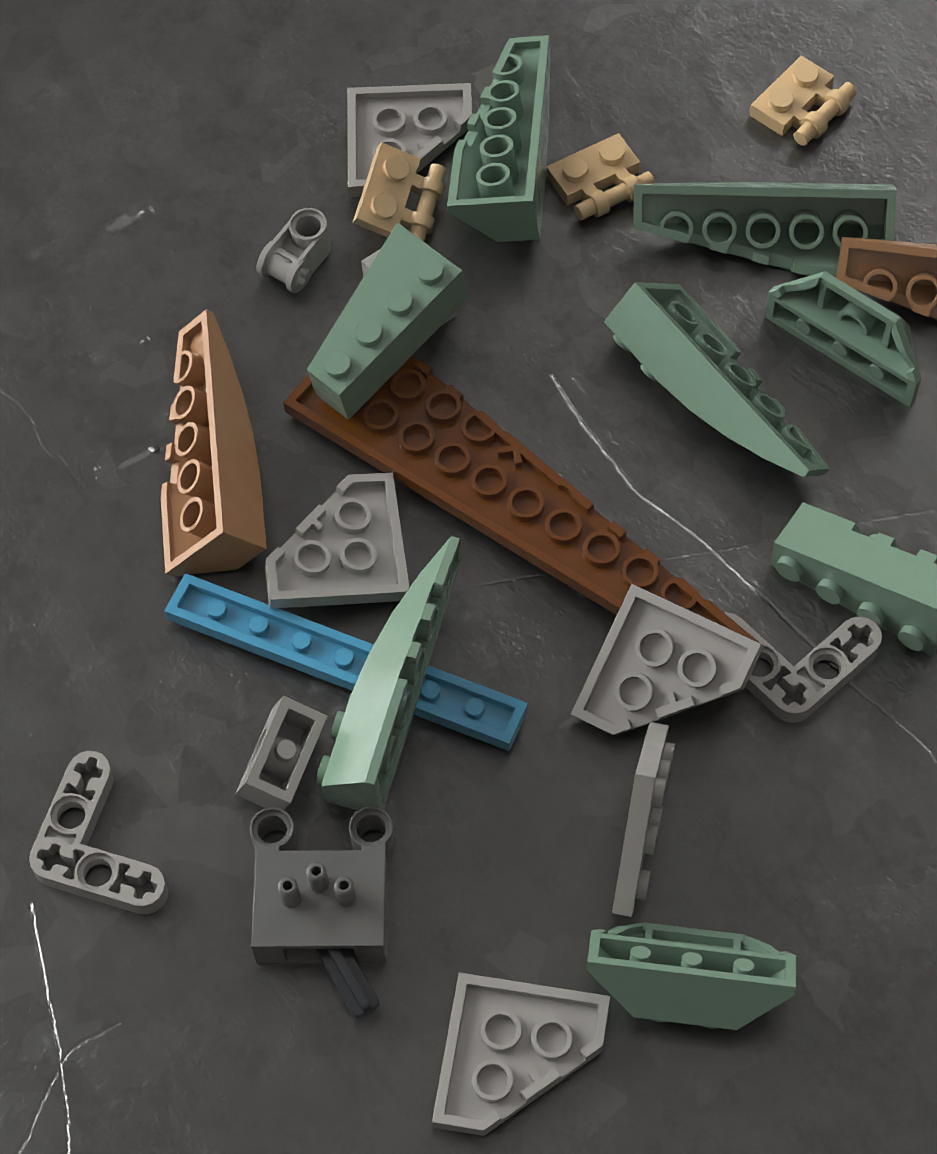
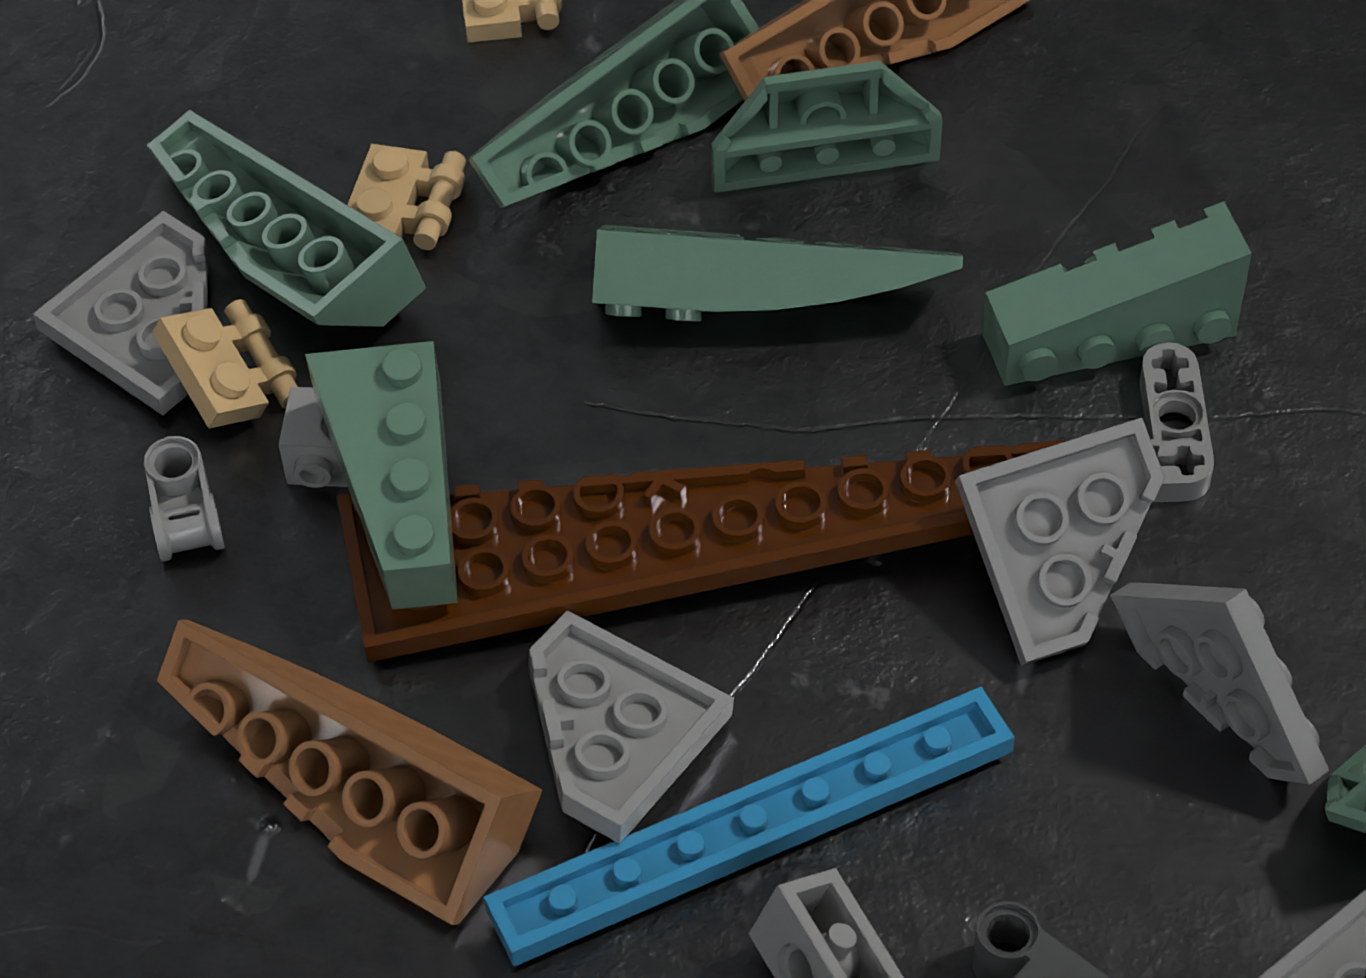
camera: 50 degrees left, 10 degrees down
sand green wedge [317,536,462,810] -> none

